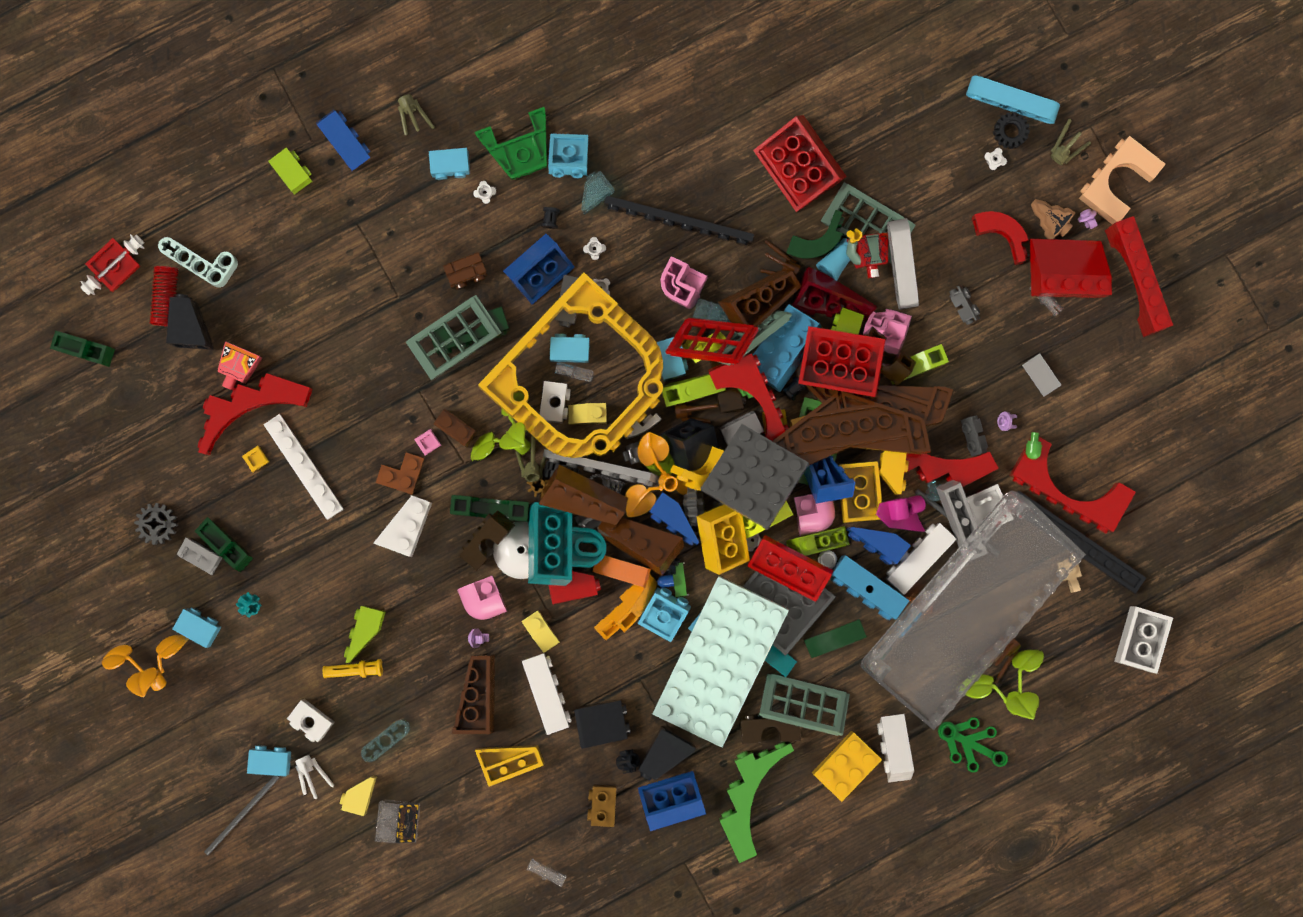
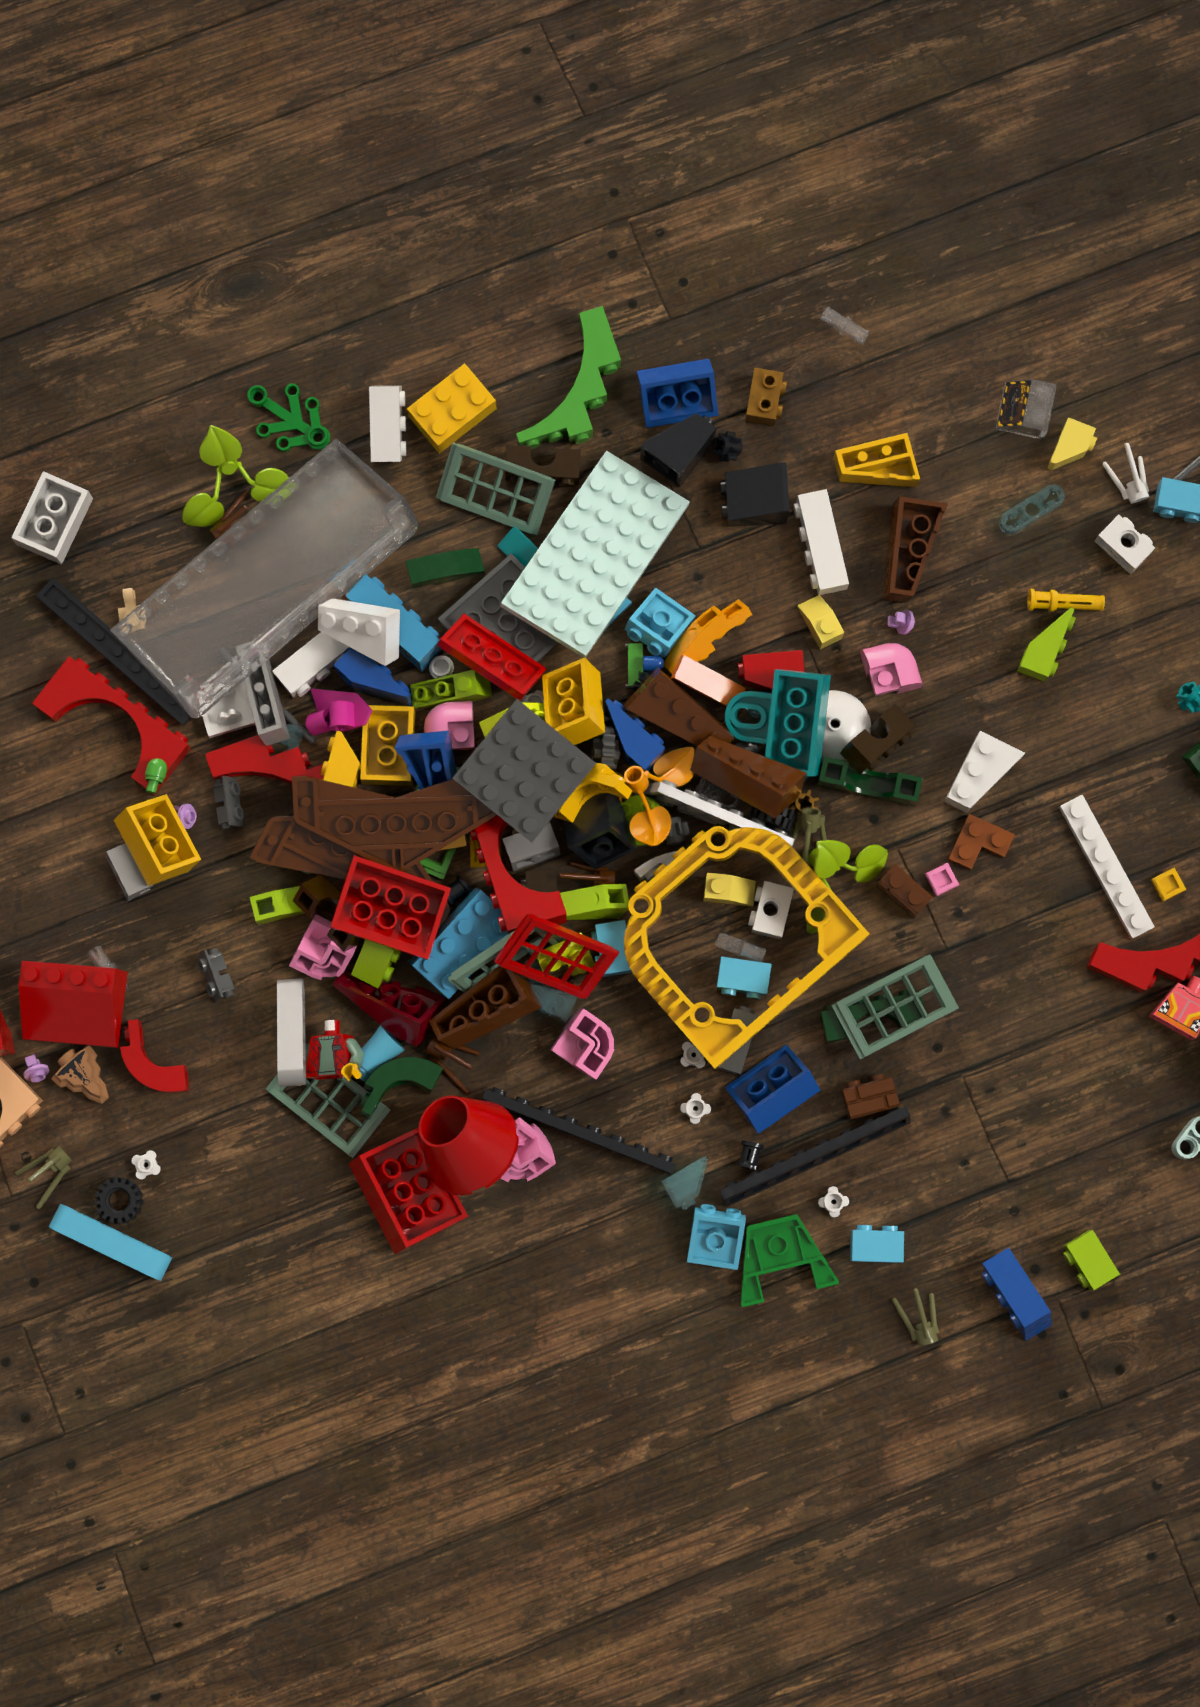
camera: 170 degrees left, 5 degrees down
none -> yellow brick [114,794,201,886]
none -> white wedge [318,598,400,666]
none -> red cone [419,1096,519,1196]
none -> bright pink brick [500,1117,556,1182]
none -> black plate [720,1106,911,1207]

